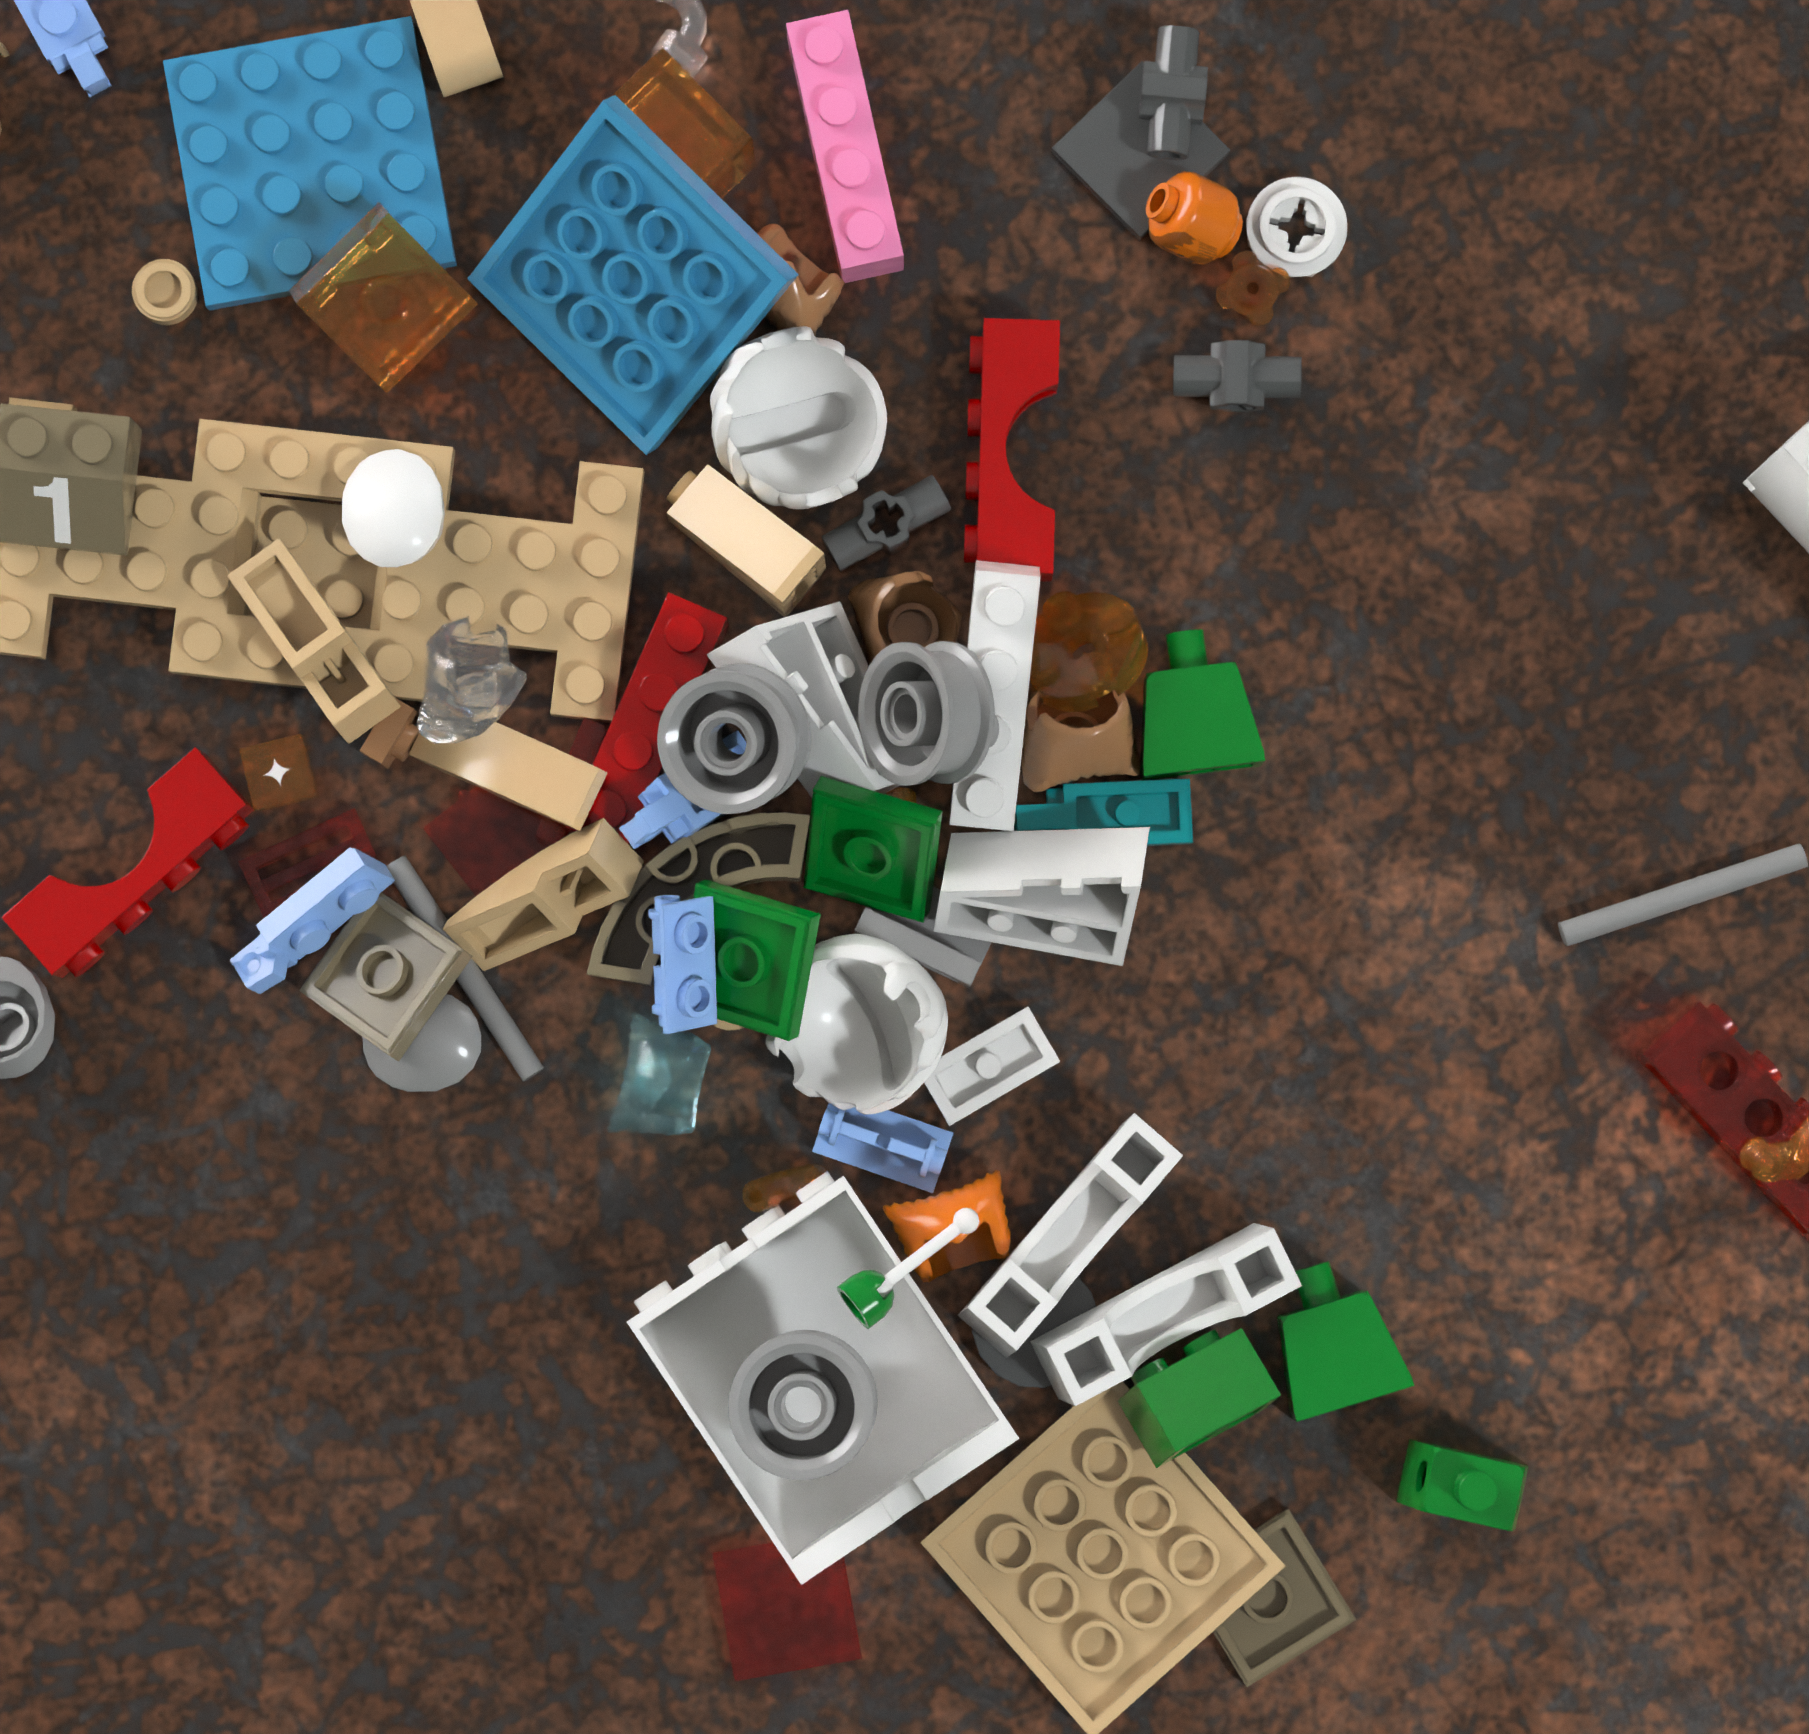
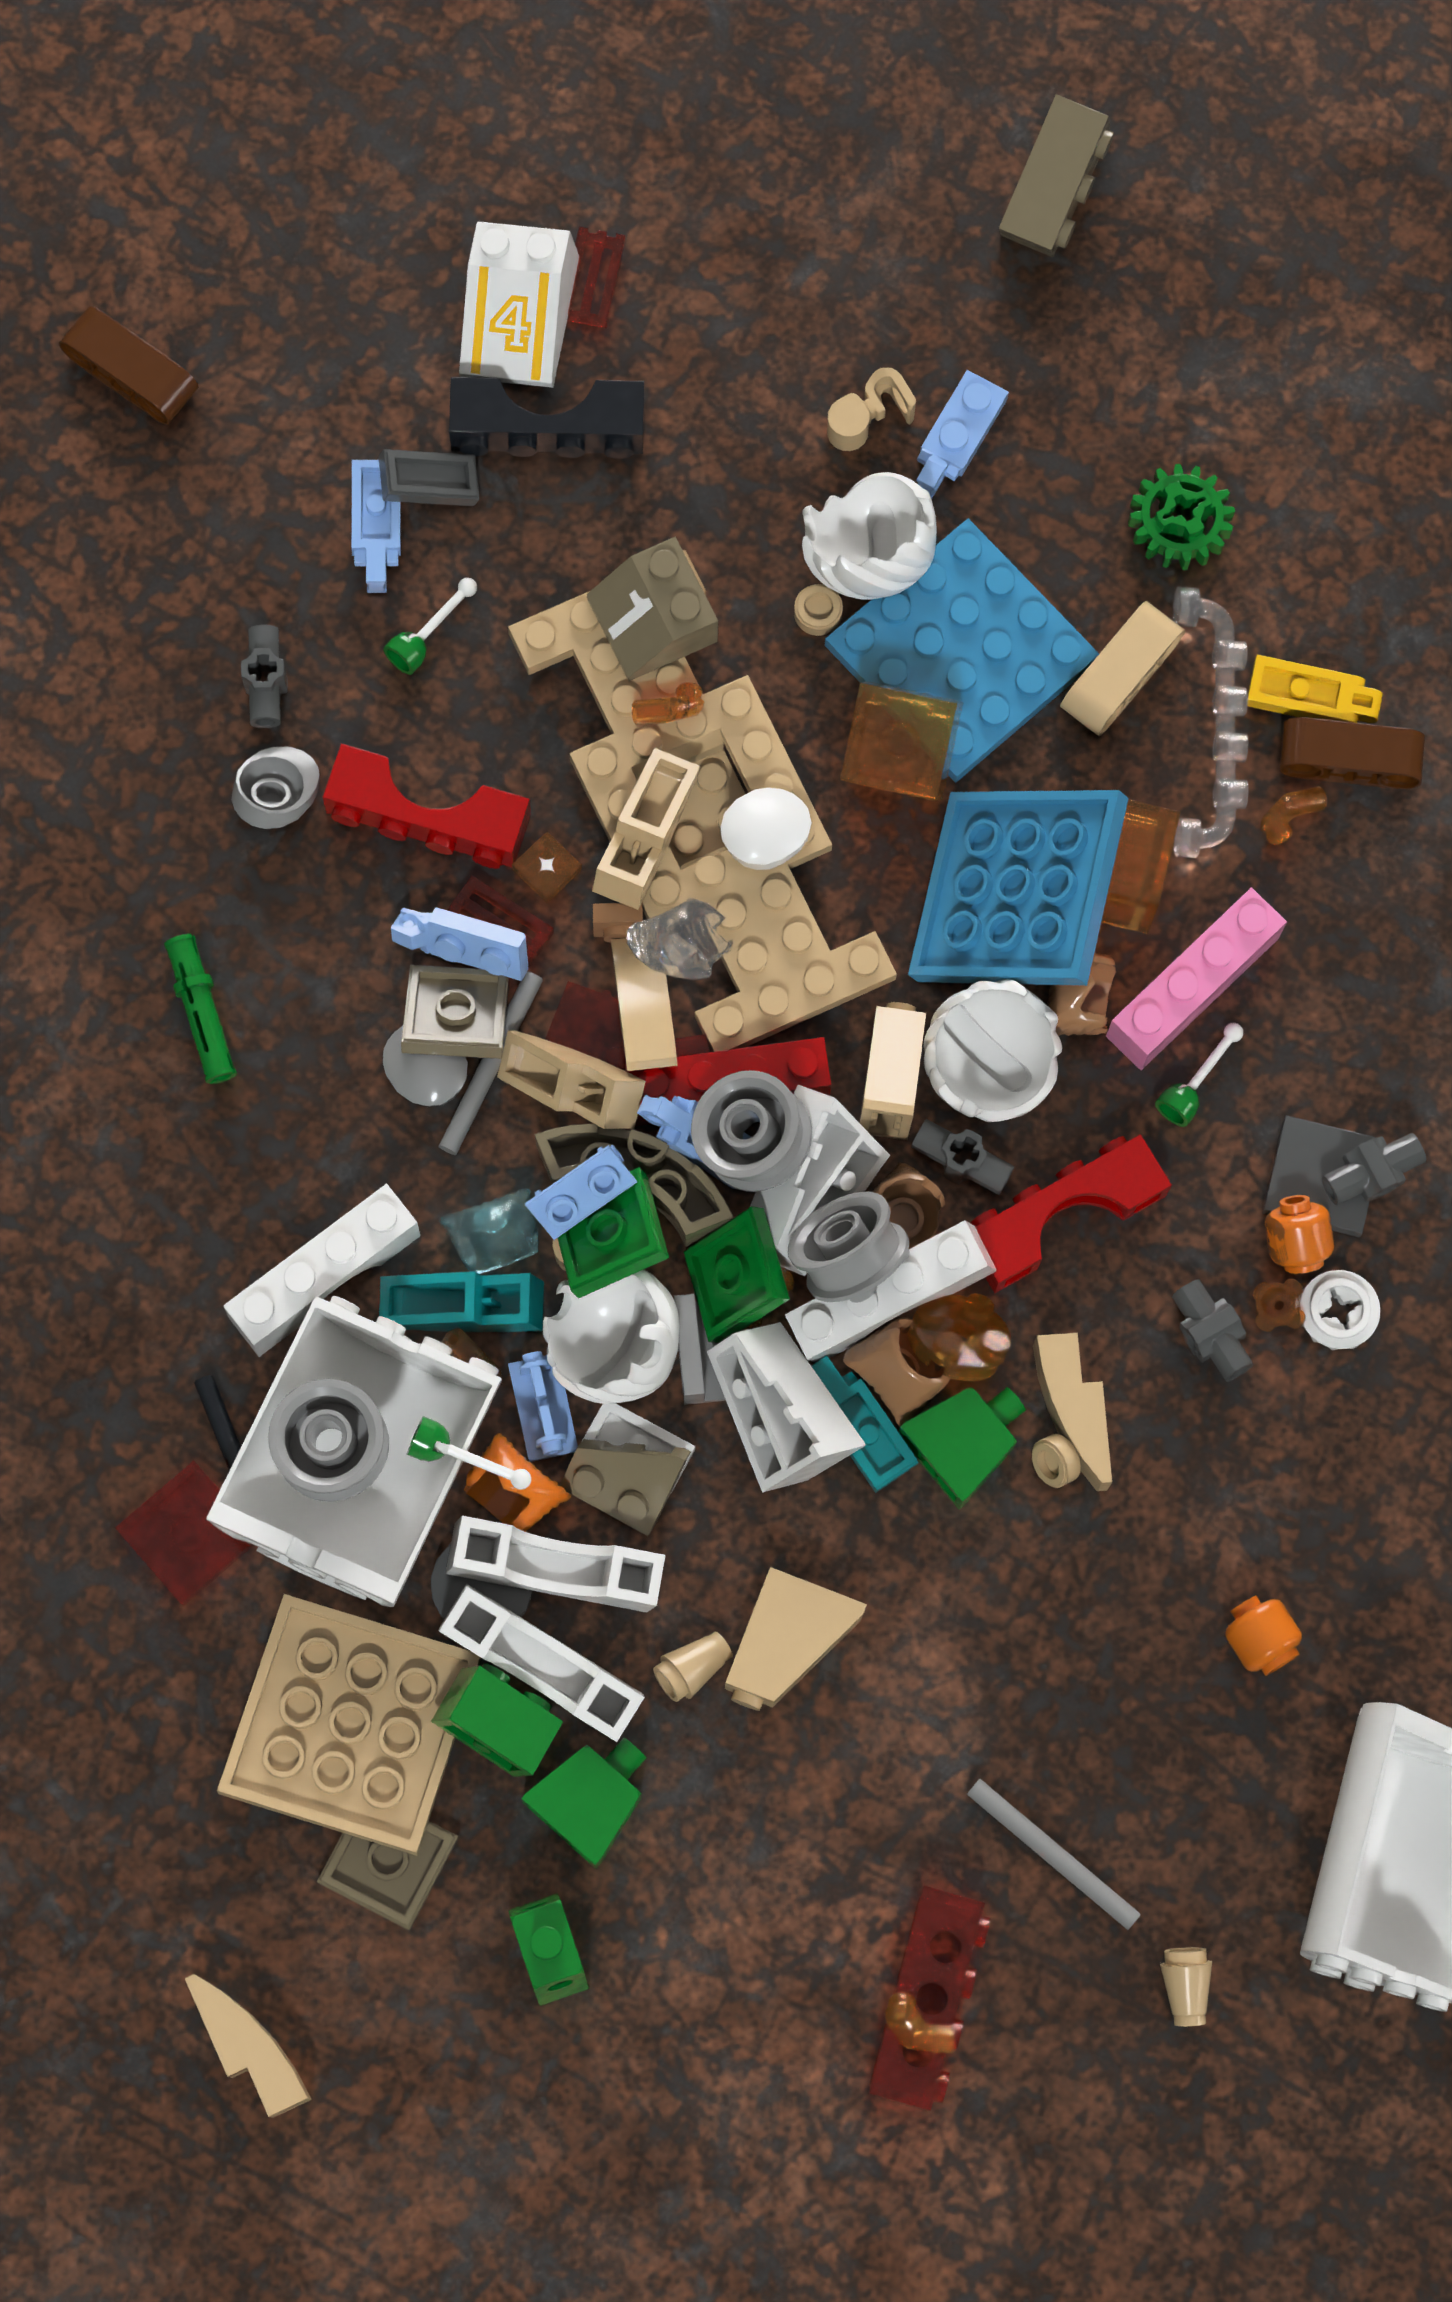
camera: 55 degrees right, 10 degrees down
none -> green pin [164,934,237,1084]
none -> black bar [194,1375,241,1471]
none -> white arch [223,1183,421,1357]
none -> teal slope [379,1271,544,1332]
none -> dark tan wing [559,1439,691,1536]
none -> clear orange arm [632,682,705,725]
none -> tan cone [653,1631,733,1702]
none -> tan slope [725,1567,867,1711]
none -> white piece [802,472,937,599]
none -> tan tile [1032,1434,1081,1488]
none -> tan slope [1033,1333,1112,1491]
none -> hinge [1155,1023,1243,1127]
none -> orange head [1225,1595,1302,1676]

